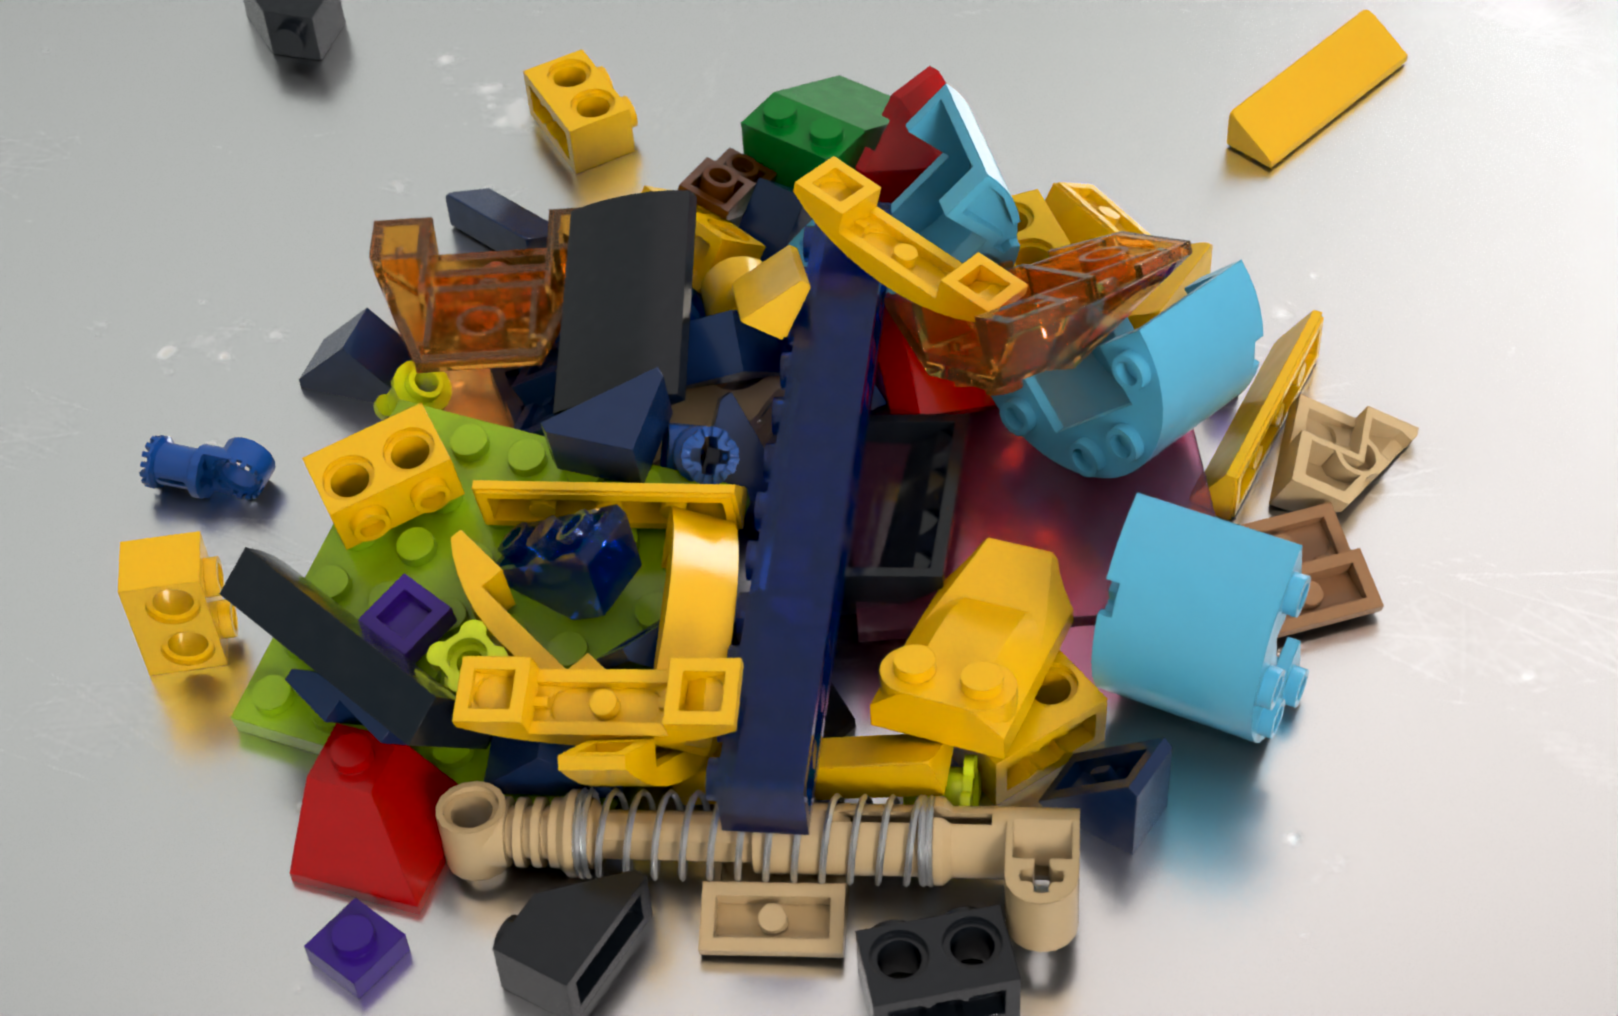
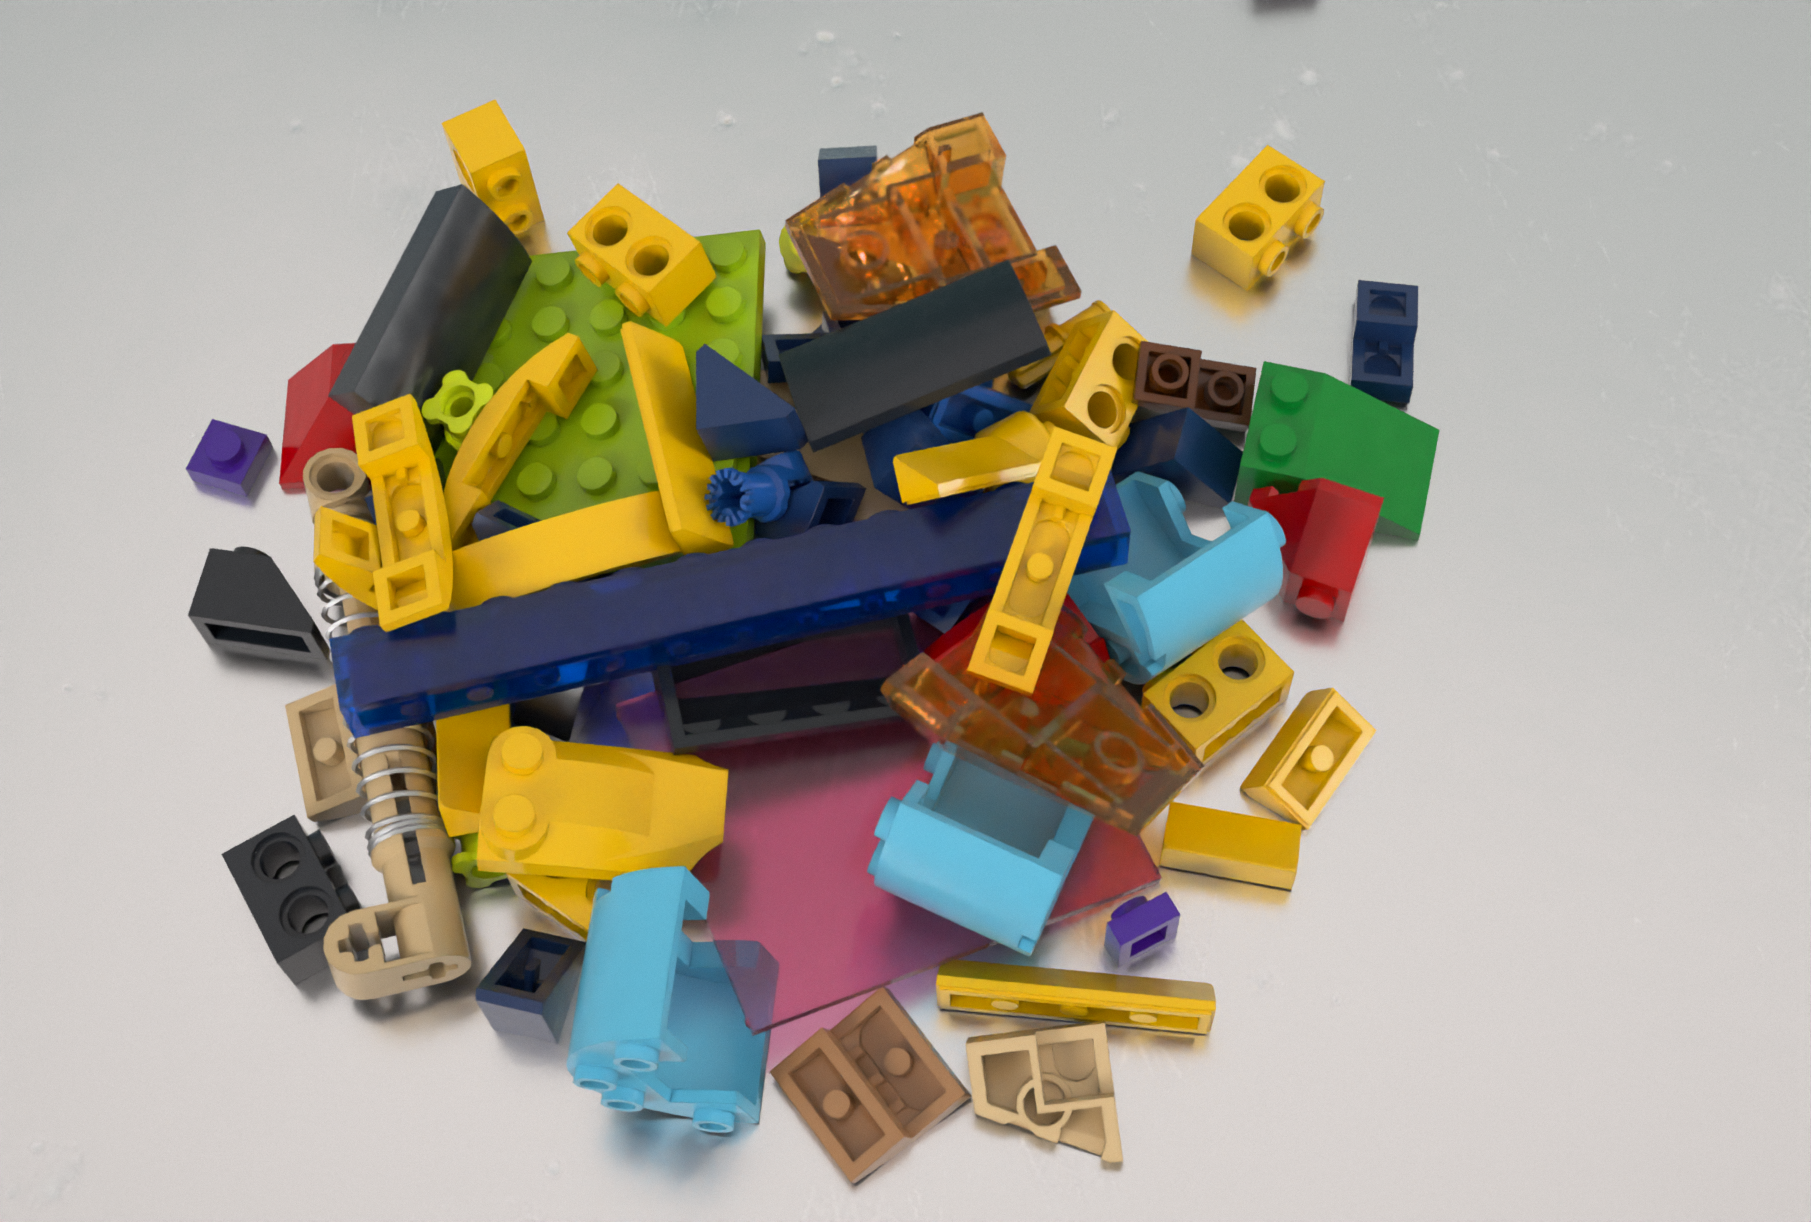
camera: 70 degrees right, 15 degrees up
blue connector [139,435,276,500] -> none
dark purple plate [358,573,457,664] -> none
dark blue slope [445,188,569,271] -> none
slope [496,504,642,620] -> none
yellow slope [1226,9,1408,168] -> none
none -> dark blue slope [1349,280,1418,403]

